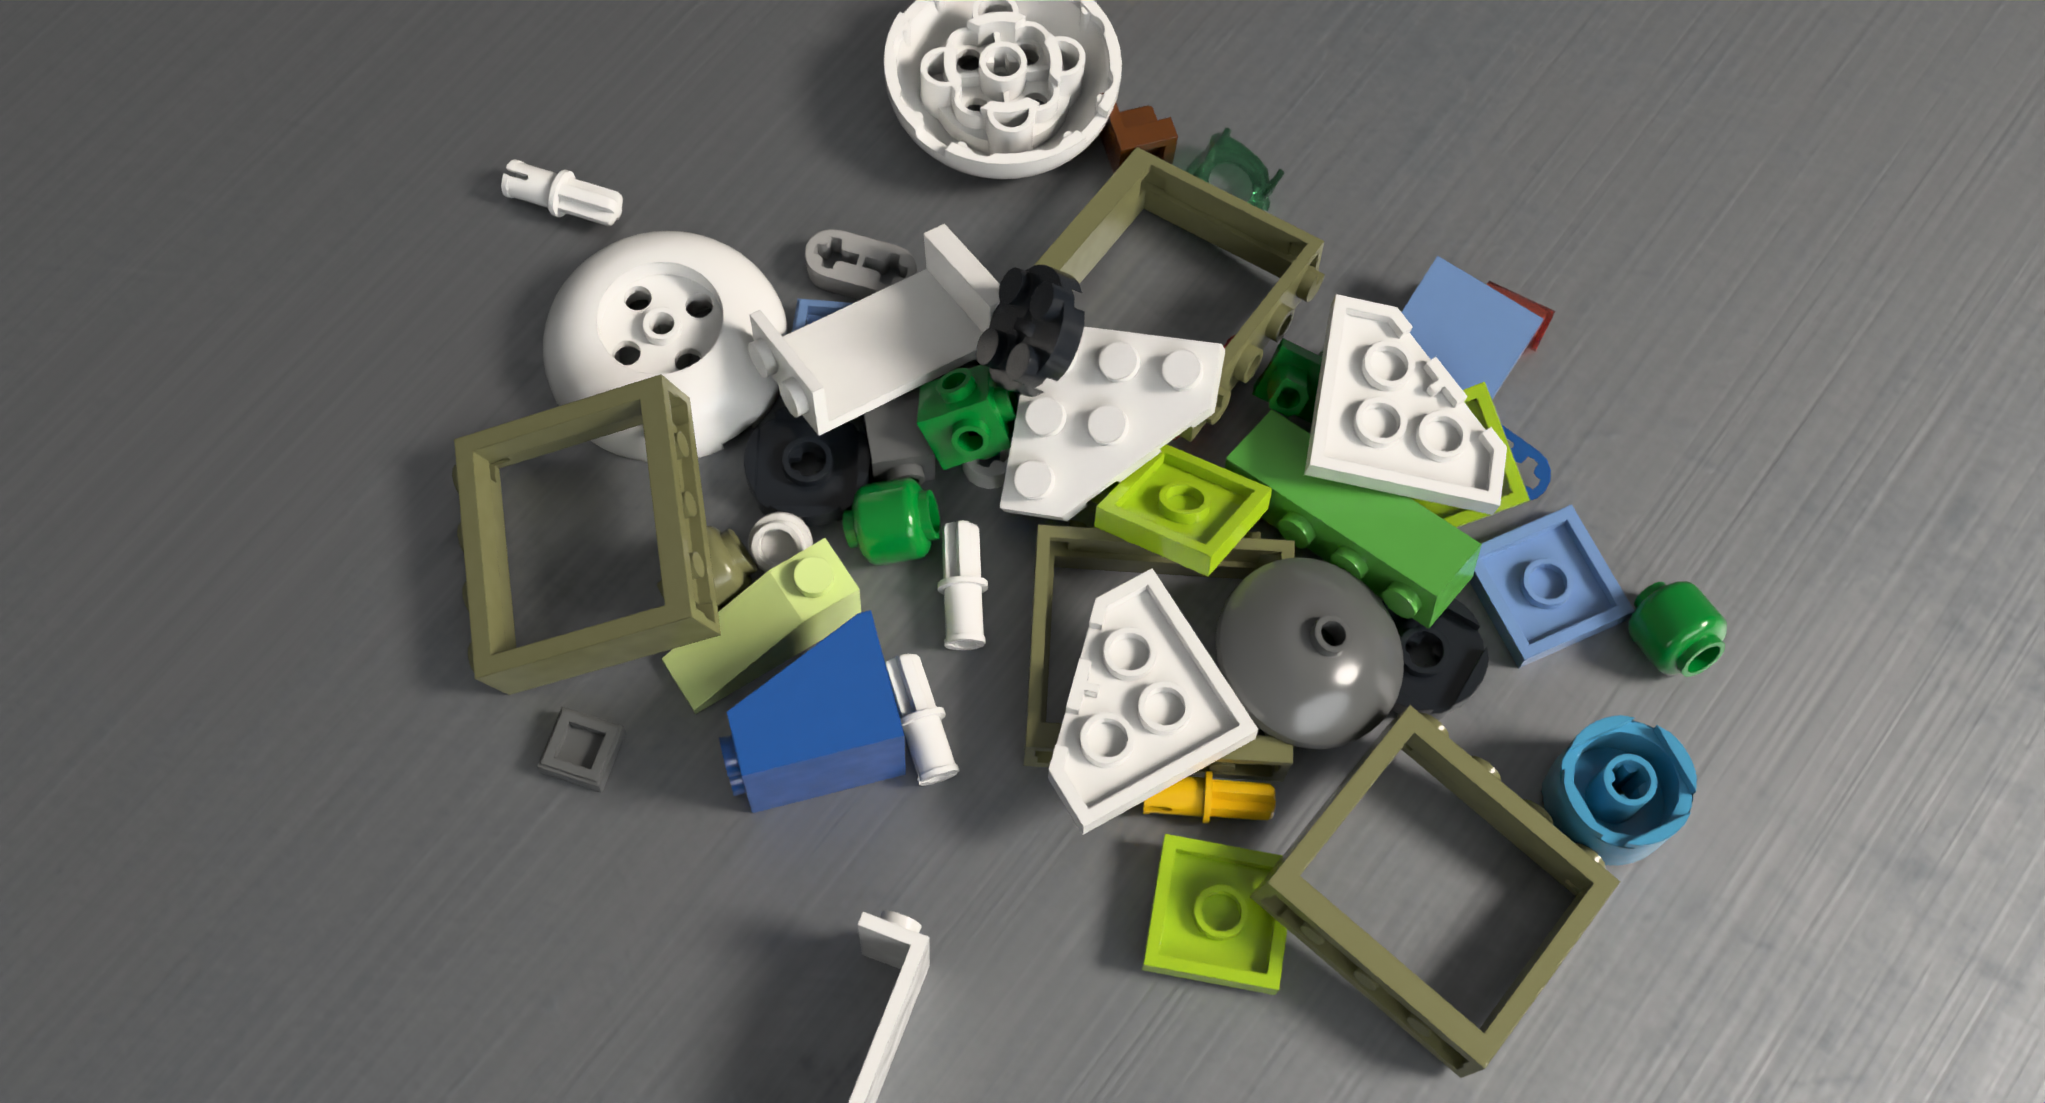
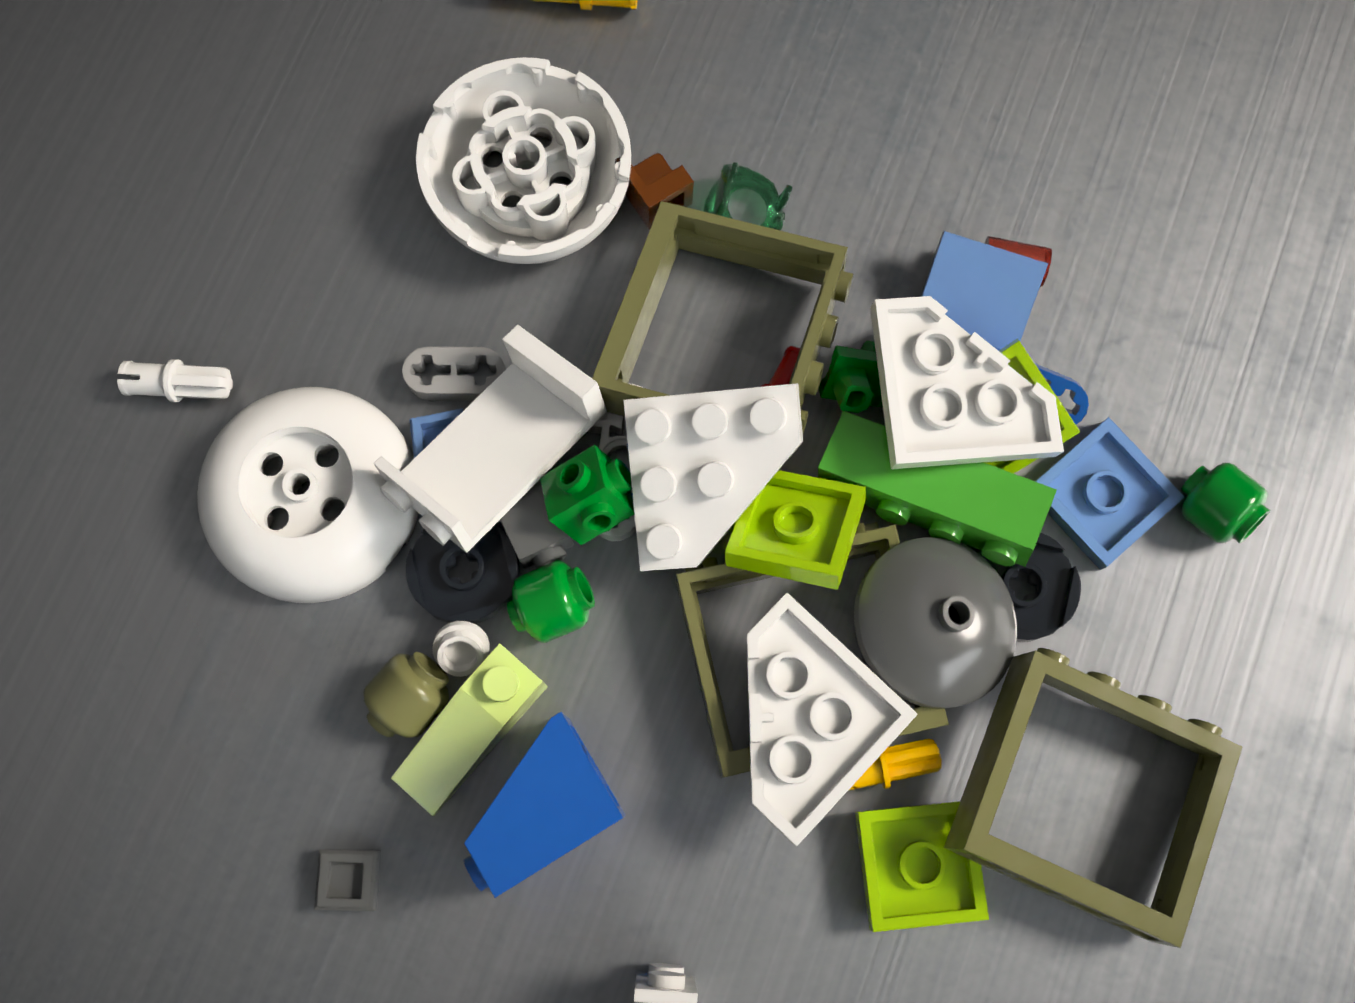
camera: 15 degrees left, 10 degrees up
olive window [452,374,721,695] -> none
white axle [885,653,959,786] -> none
white axle [937,520,988,650] -> none
black plate [976,264,1085,397] -> none
dark azure brick [1541,715,1697,866] -> none

